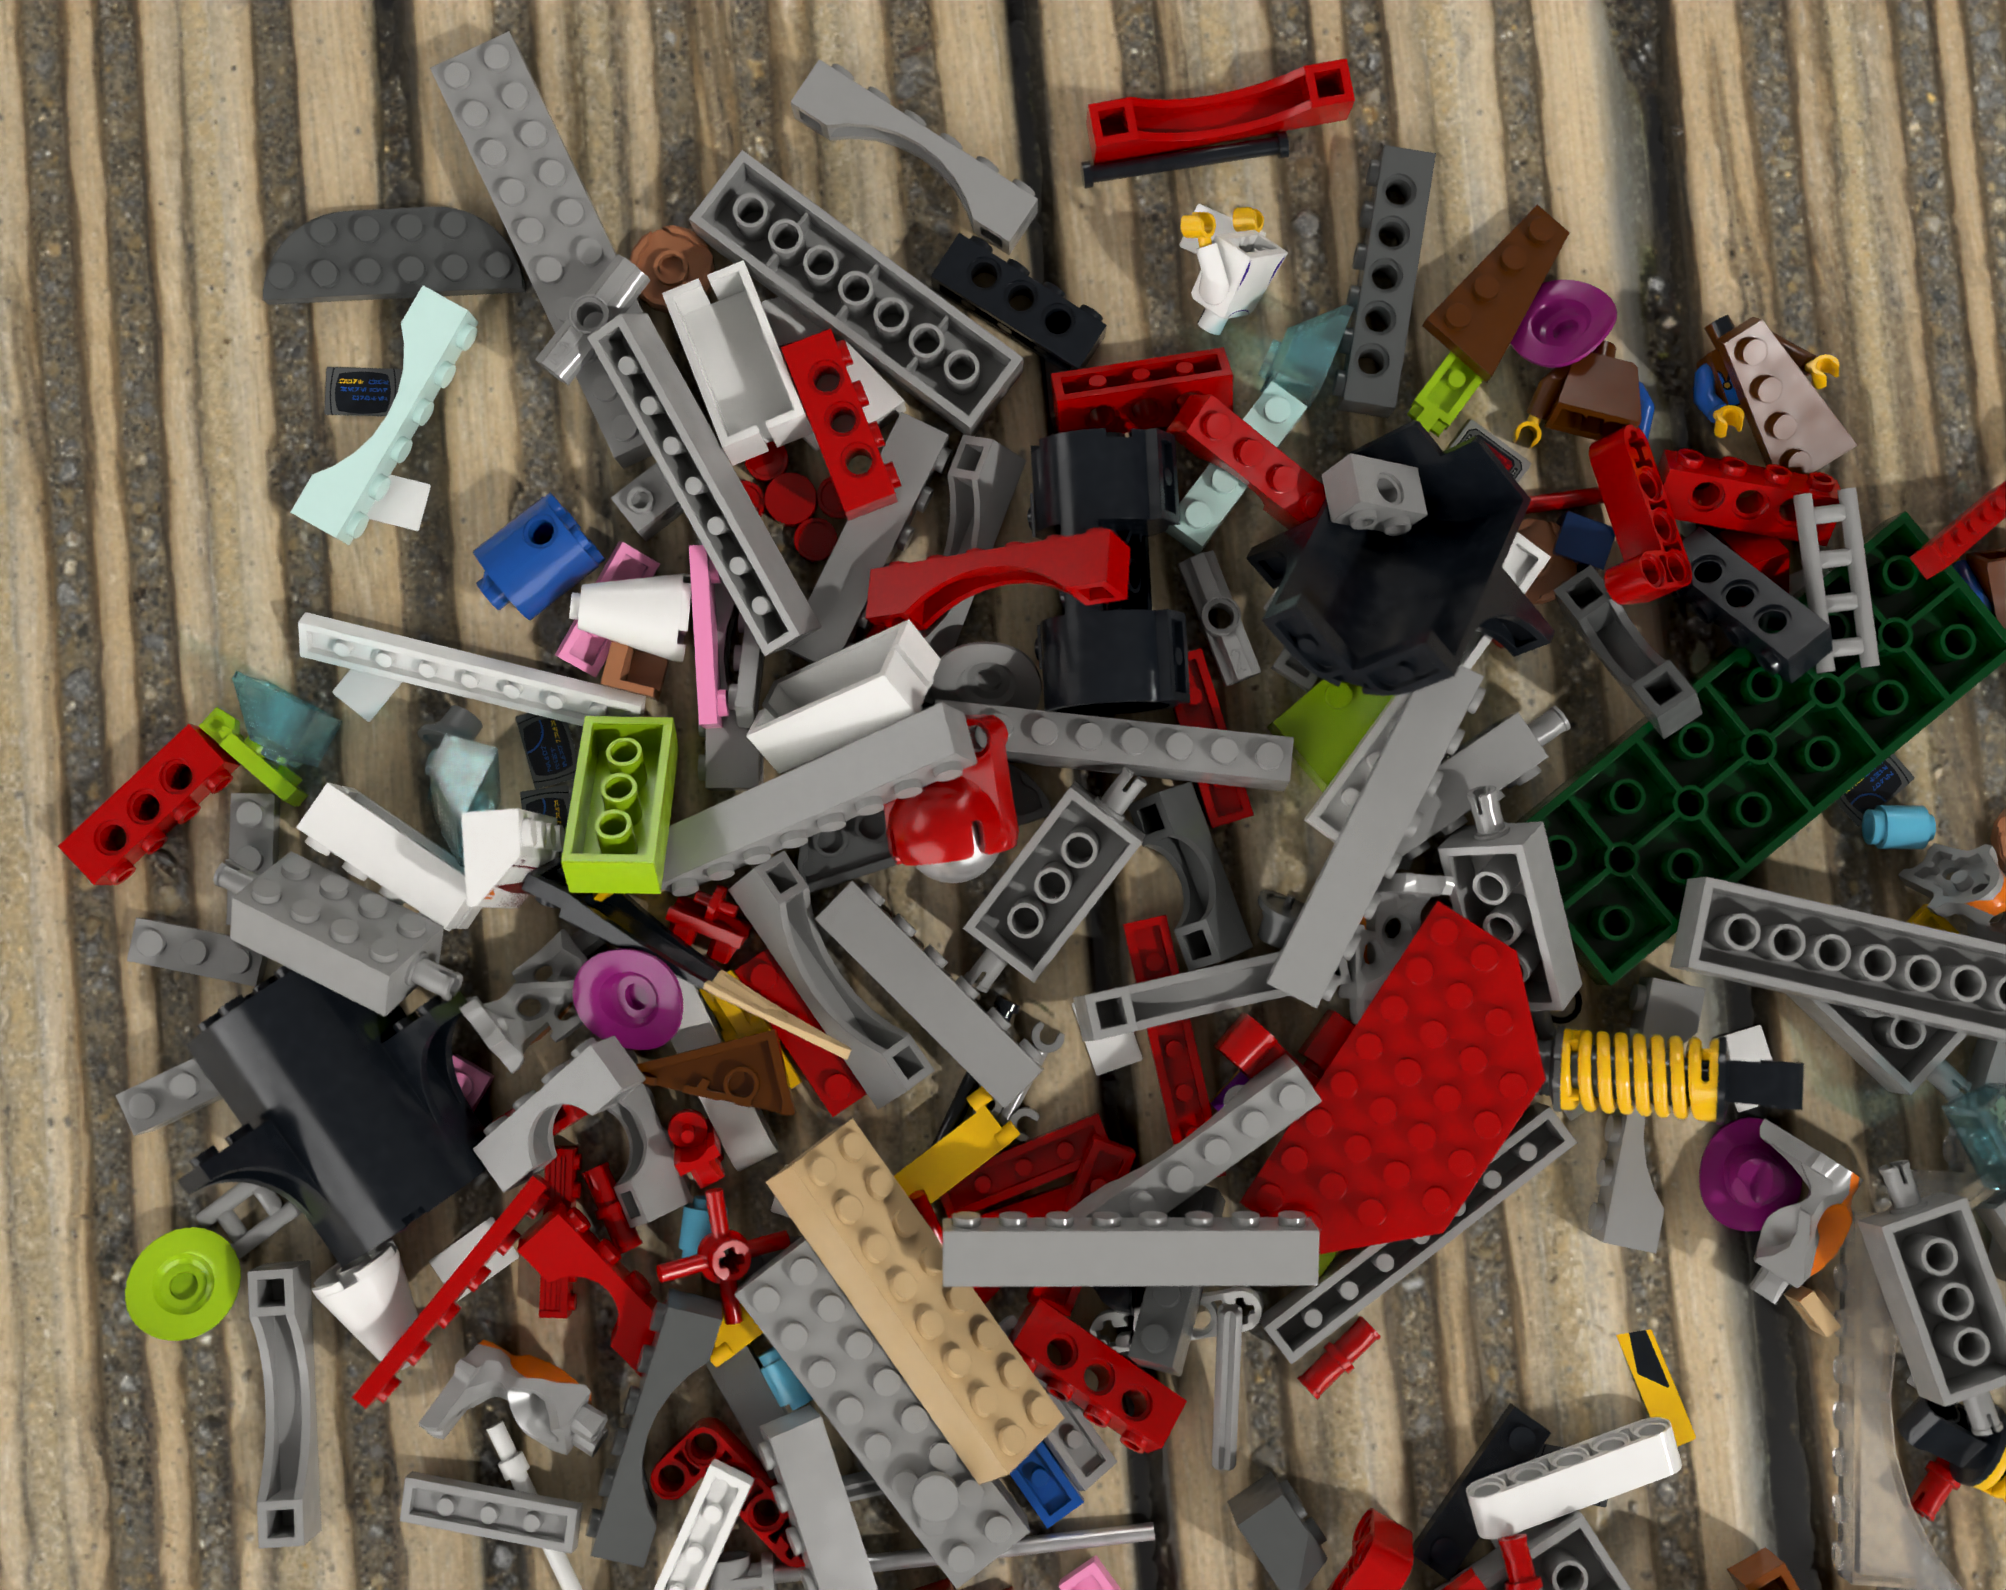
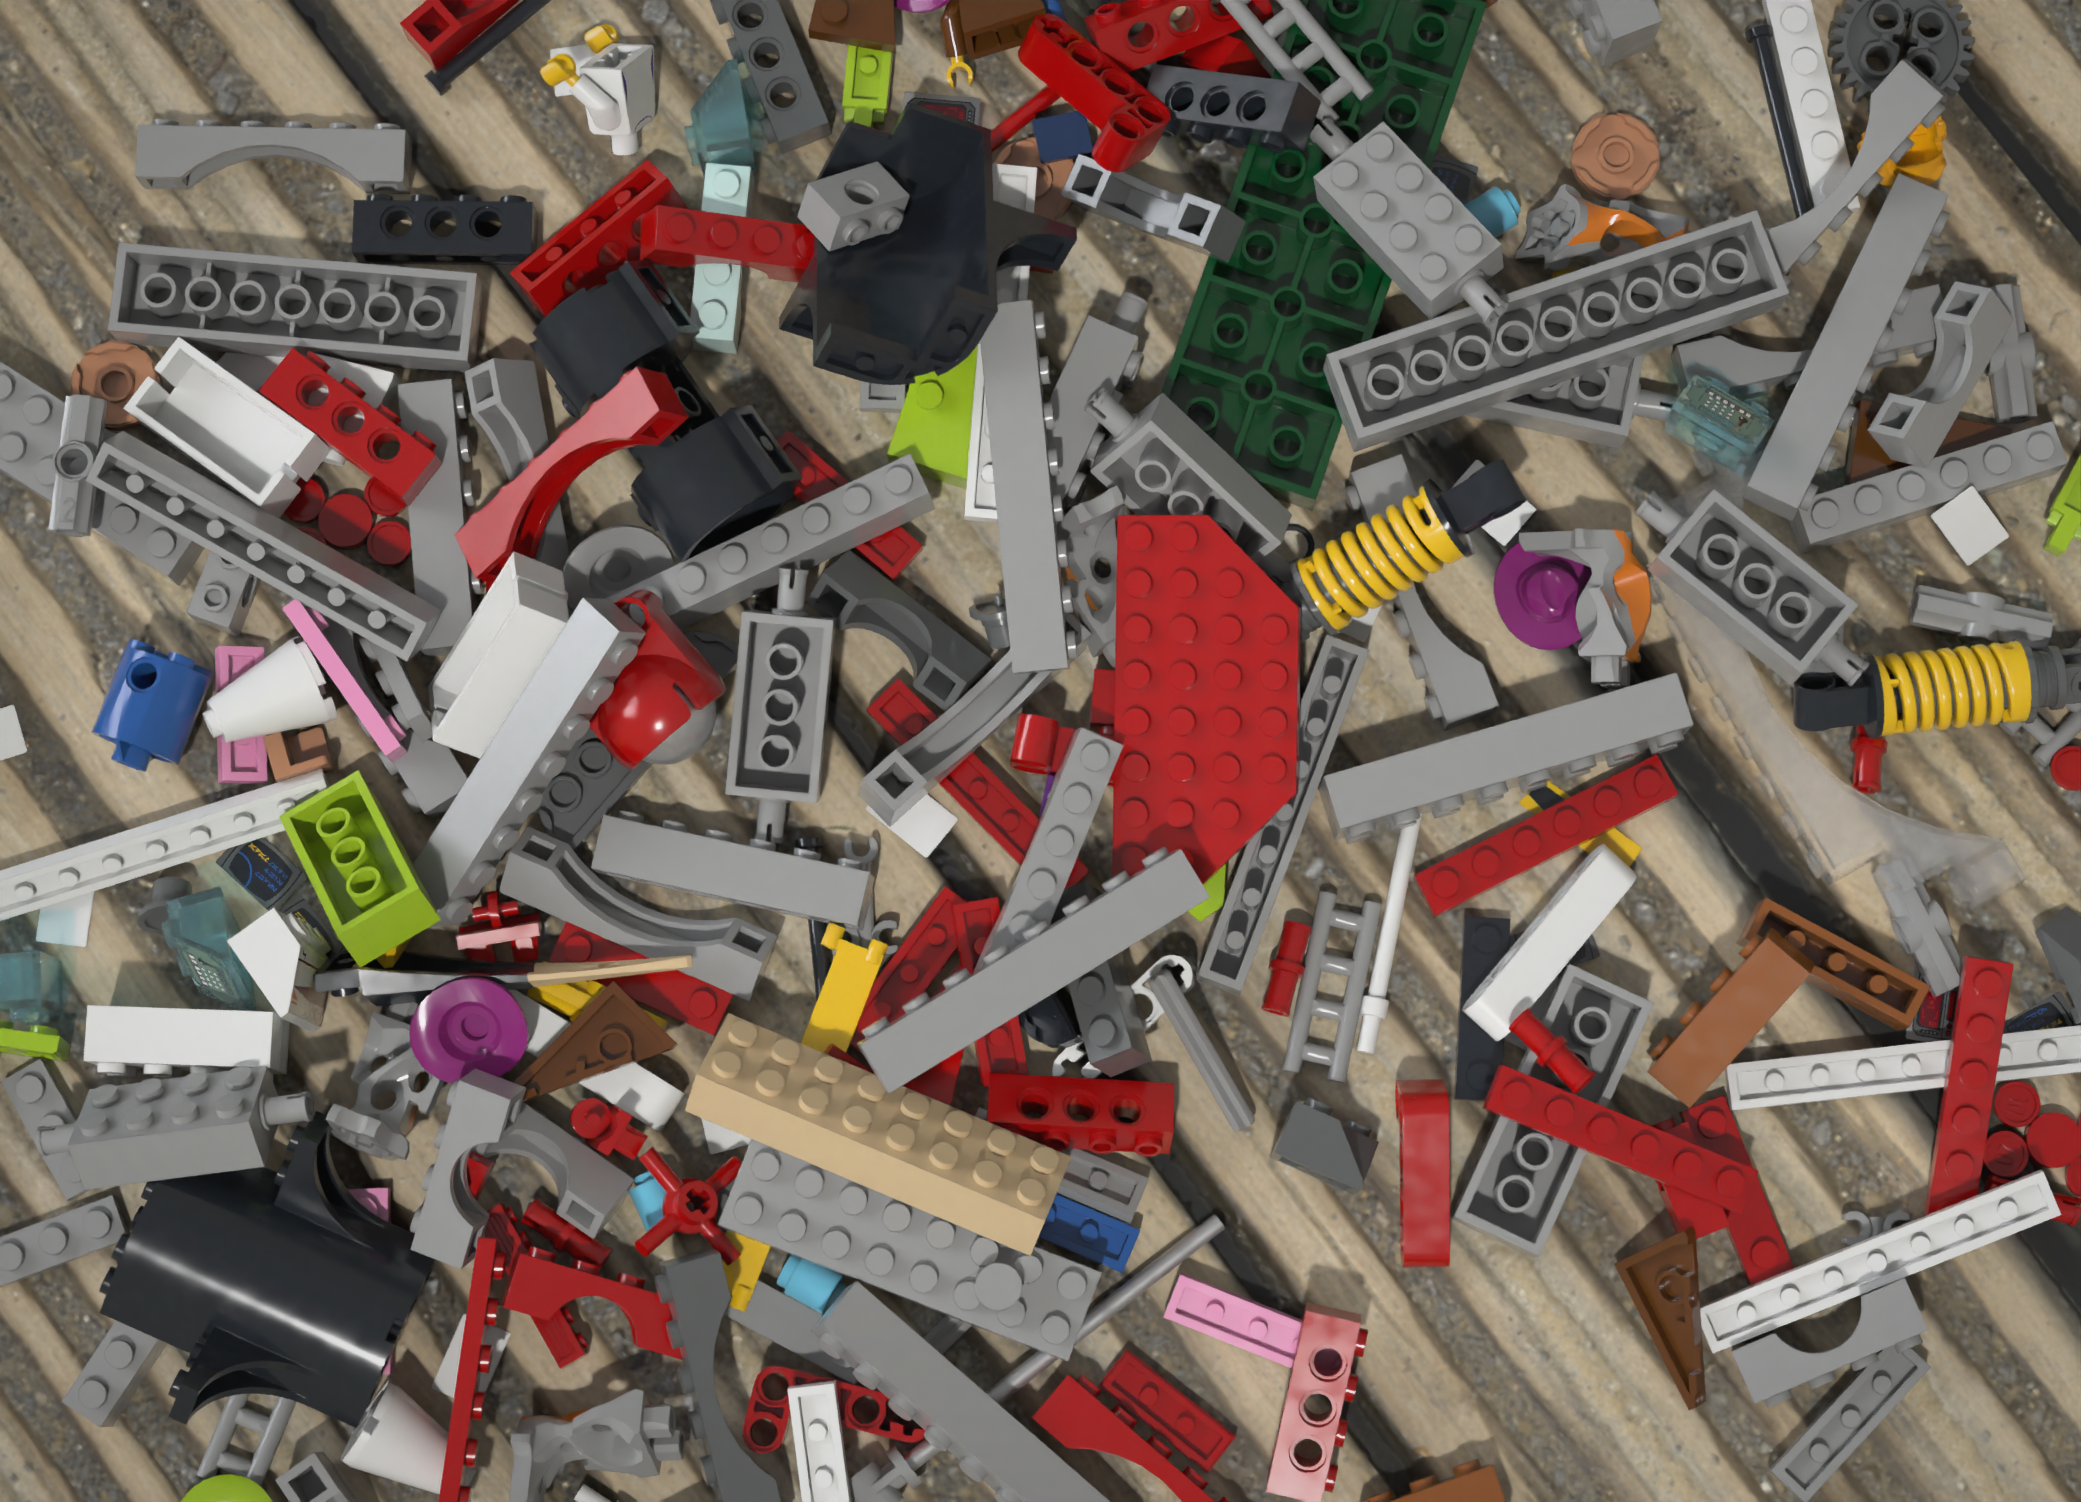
camera: 30 degrees left, 5 degrees down
light grey piece [1177,550,1261,687] -> none
tan plate [1783,1285,1841,1338] -> none
none -> light grey bar [1282,891,1382,1083]
none -> light grey brick [1310,118,1509,325]
none -> light grey brick [1318,673,1694,844]
none -> white bar [1356,814,1422,1054]
none -> red plate [1413,754,1678,918]

